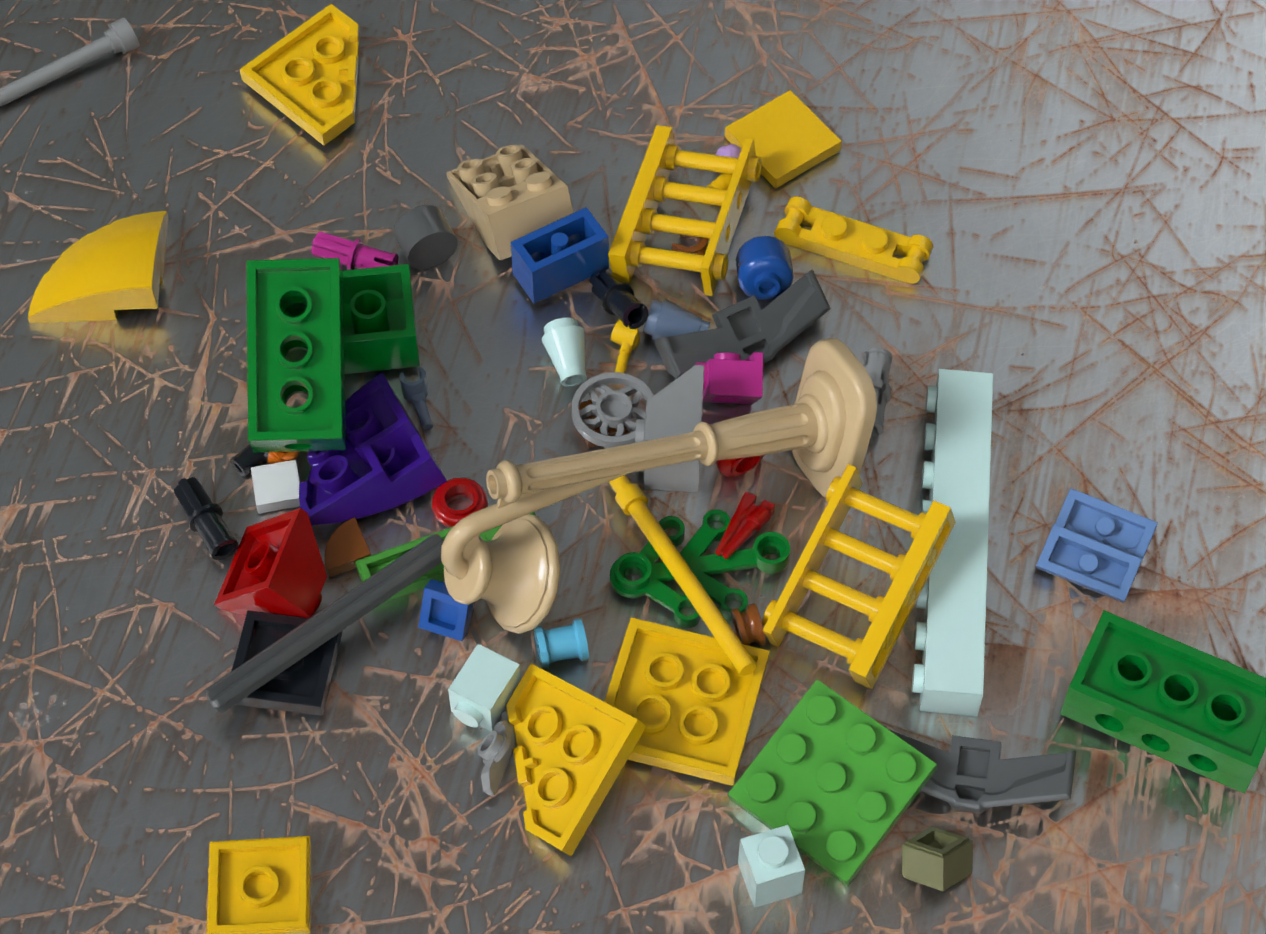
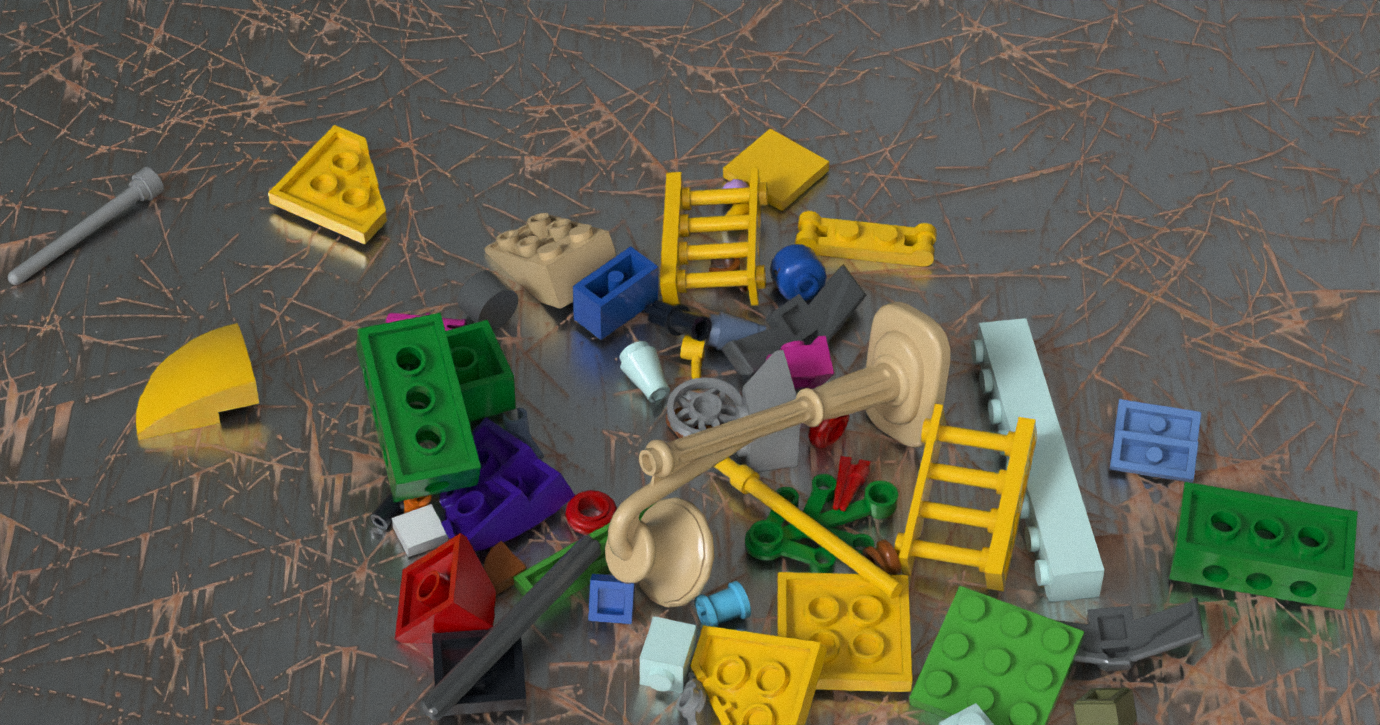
camera: 15 degrees left, 10 degrees down
black axle [174,477,239,560] -> none

